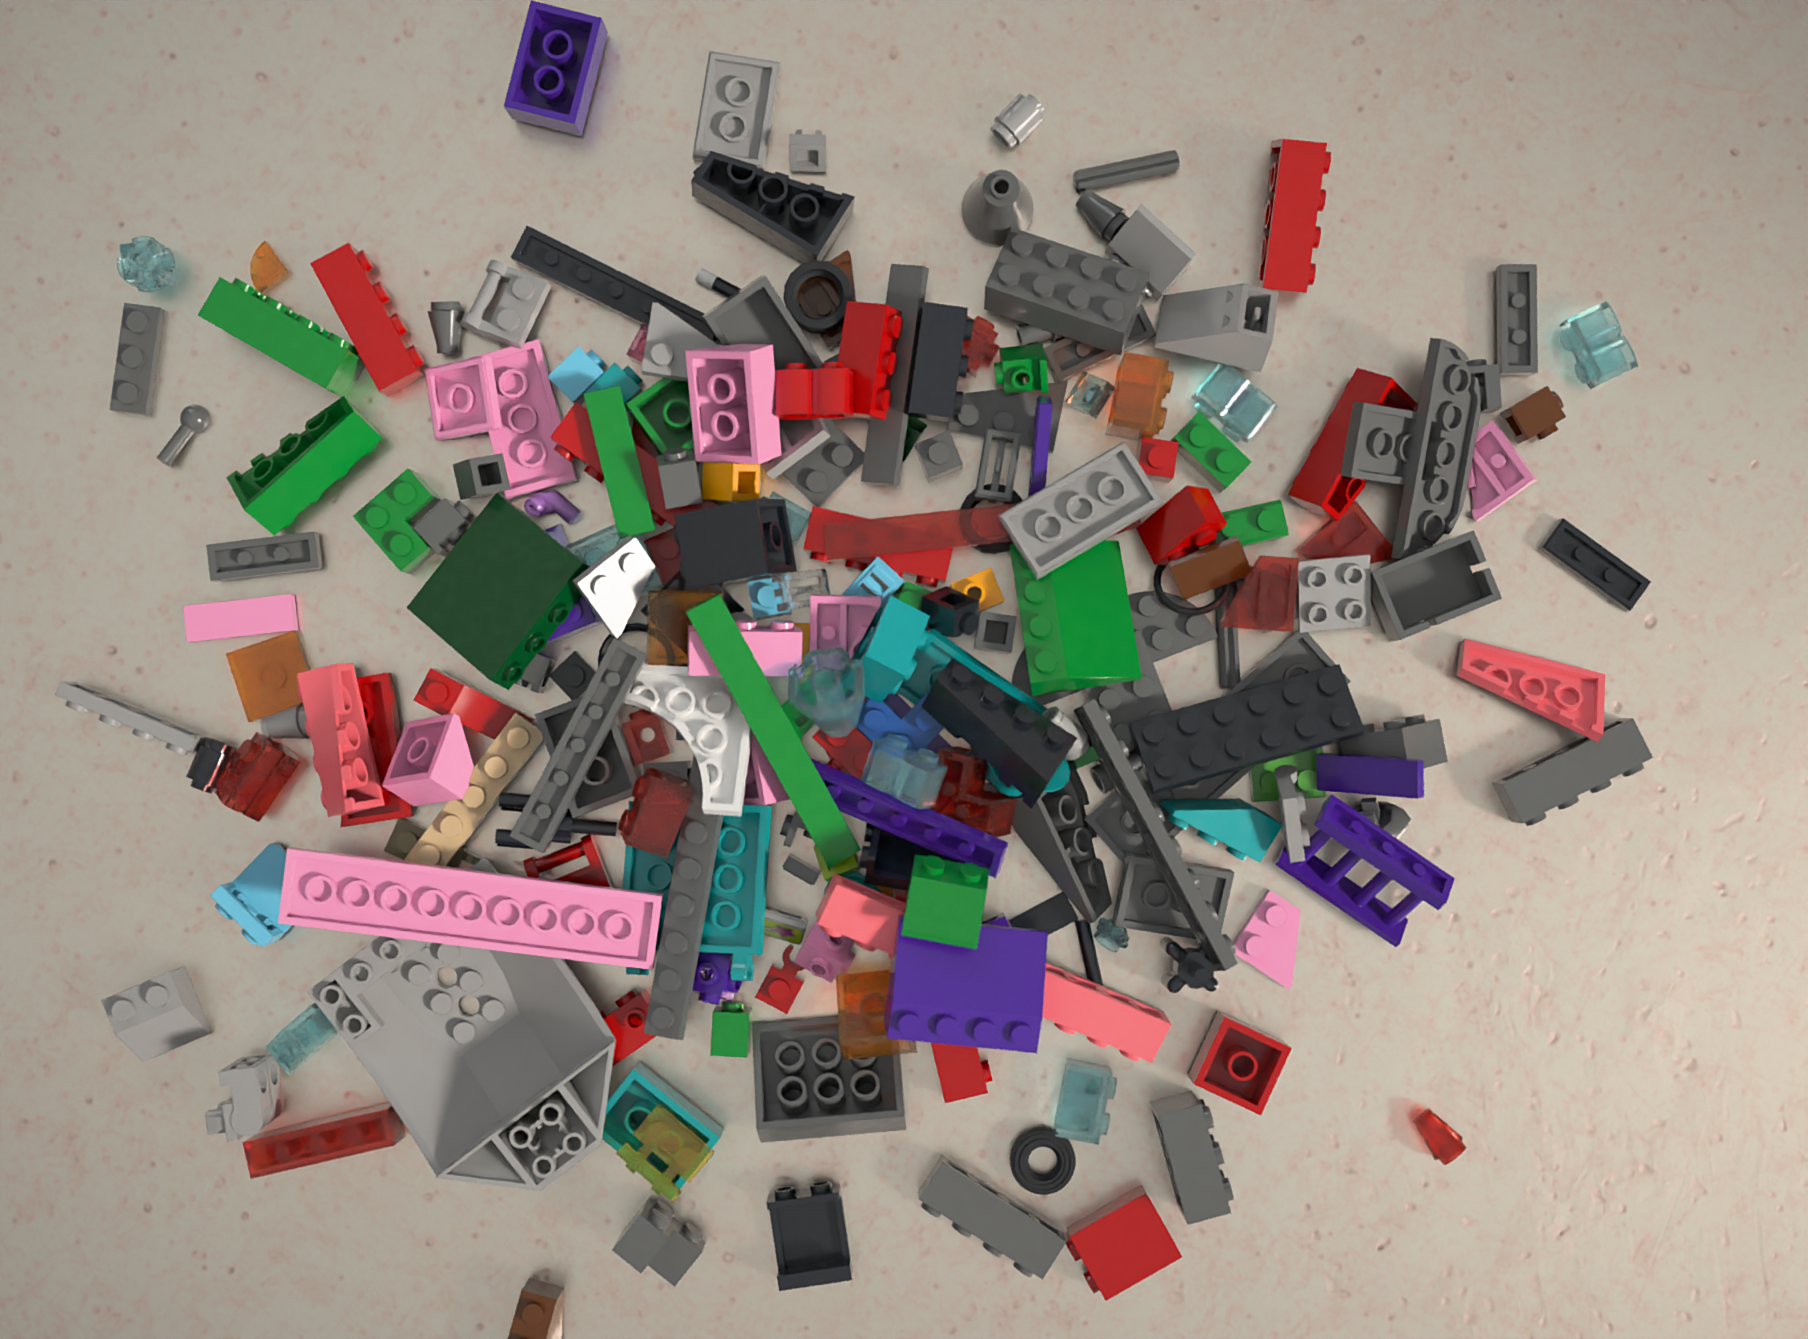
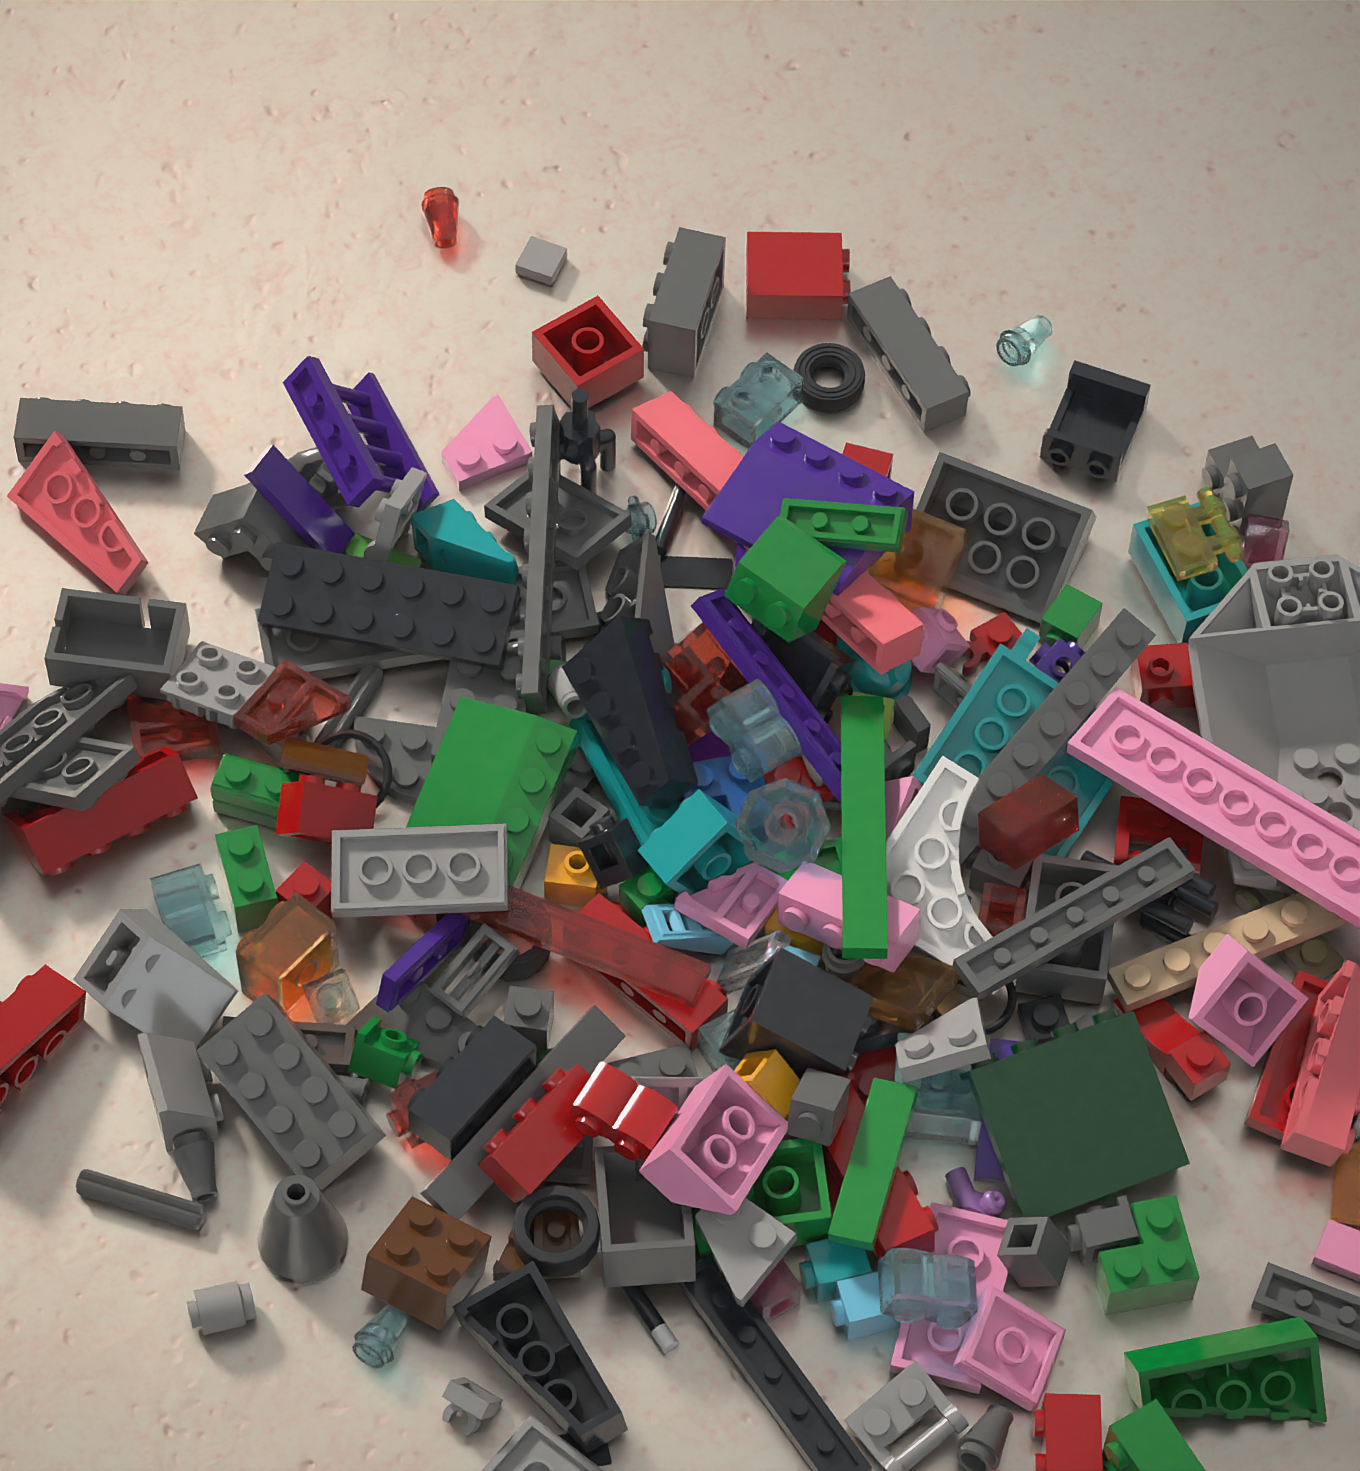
camera: 155 degrees left, 30 degrees down
none -> clear light blue cone [352,1303,412,1368]
none -> reddish brown brick [361,1196,492,1330]
none -> light grey tile [515,236,567,286]
none -> green tile [780,498,908,553]
none -> clear light blue brick [878,1248,978,1329]
none -> clear light blue cone [996,315,1053,367]
none -> clear pink brick [1239,513,1290,570]

